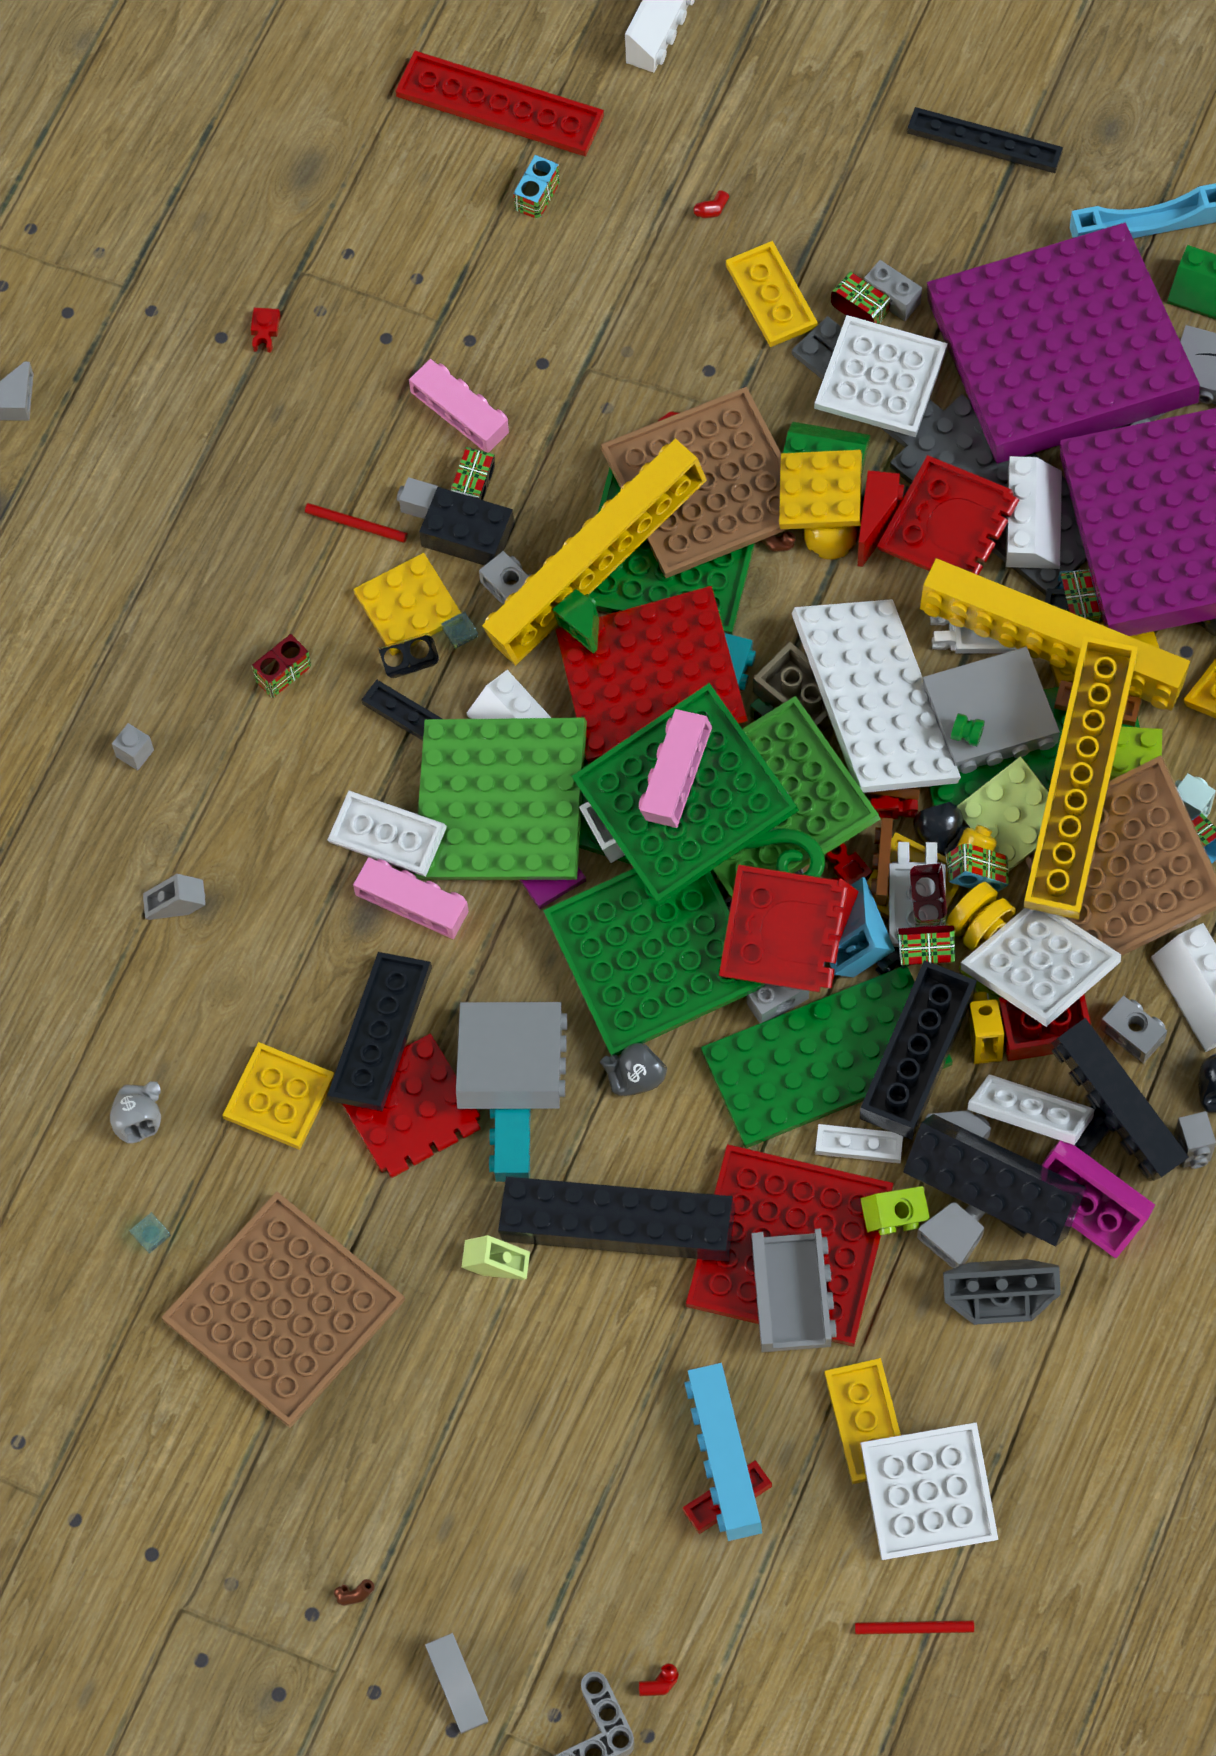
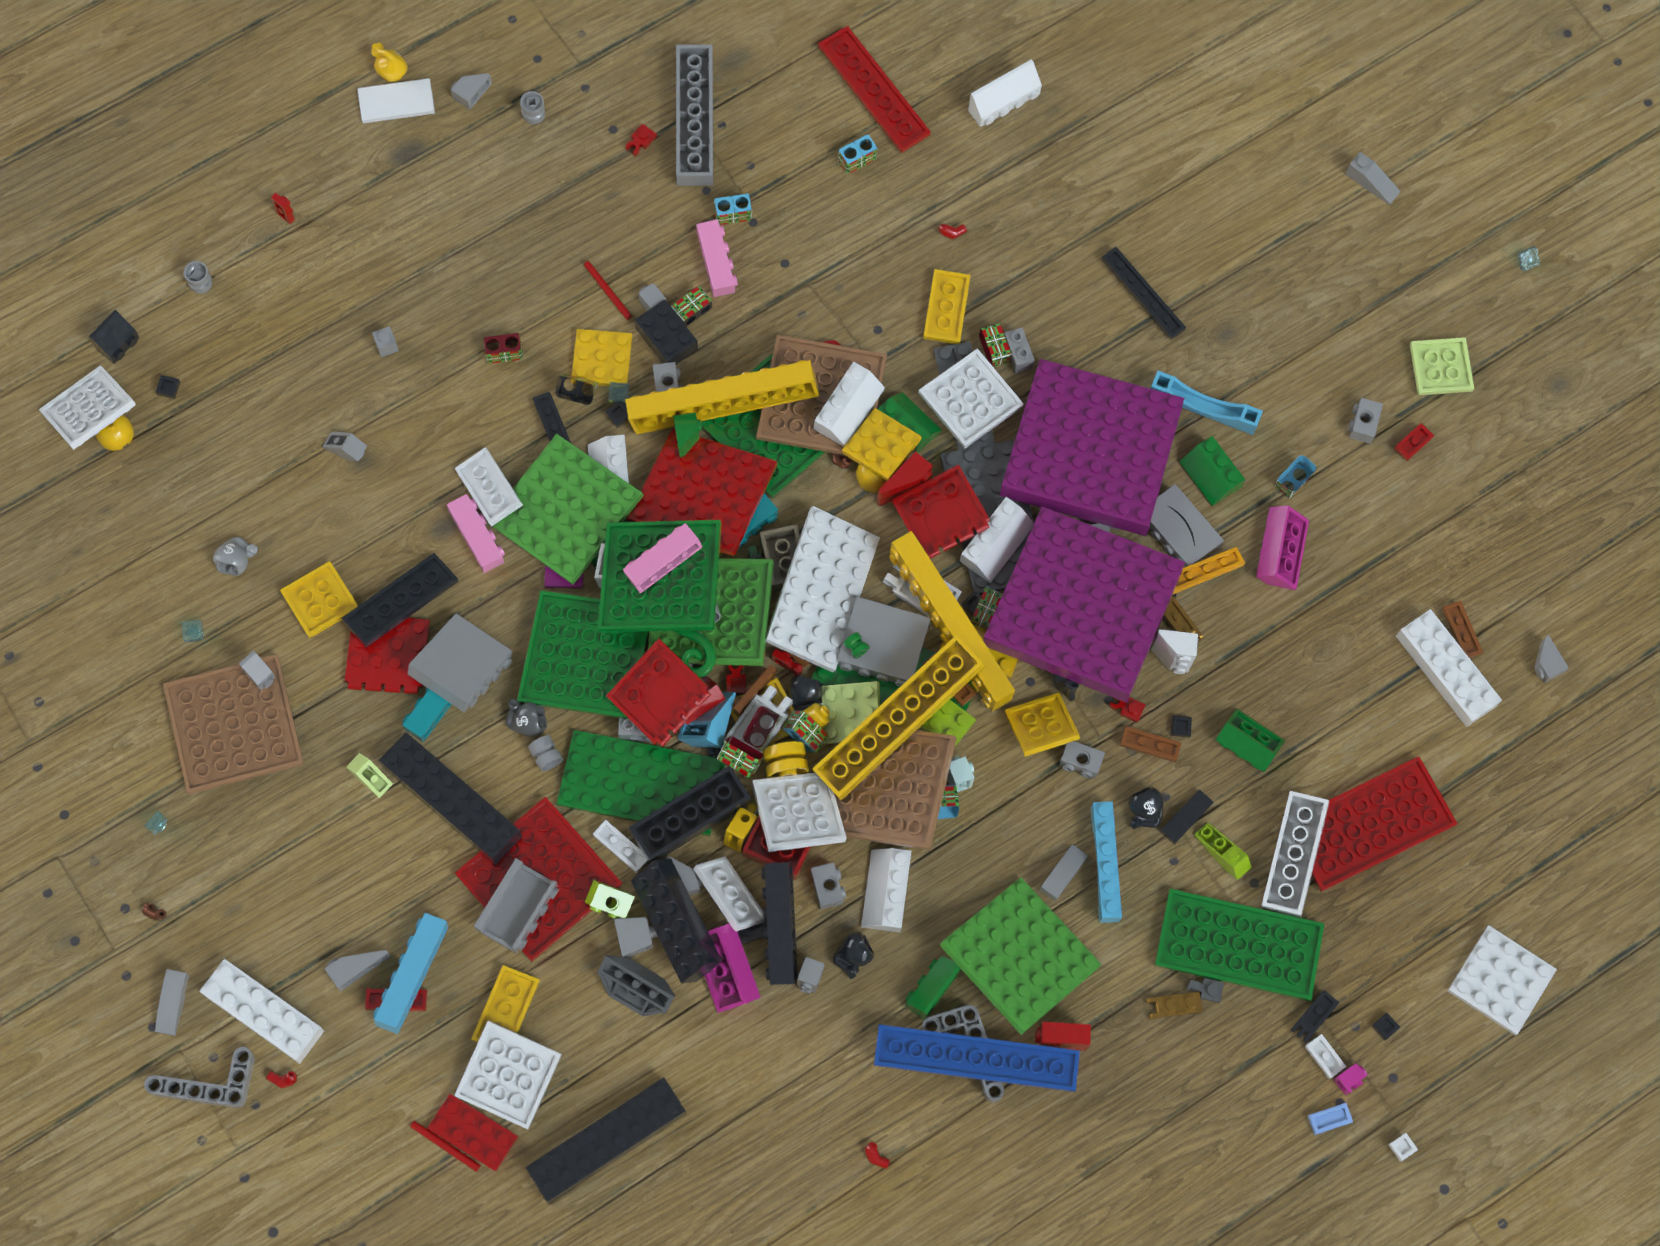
camera: 25 degrees right, 5 degrees up
none -> clear light blue plate [145,811,168,835]
none -> white brick [199,959,324,1064]
none -> light grey slope [239,650,276,690]
none -> light grey slope [325,950,391,992]
none -> red plate [427,1094,518,1172]
none -> light grey wheel [520,91,545,124]
none -> black brick [525,1077,686,1204]
none -> light grey wheel [528,735,563,772]
none -> black plate [605,401,628,428]
none -> light grey brick [676,45,713,186]
none -> piece [714,193,753,225]
none -> white slope [814,362,885,447]

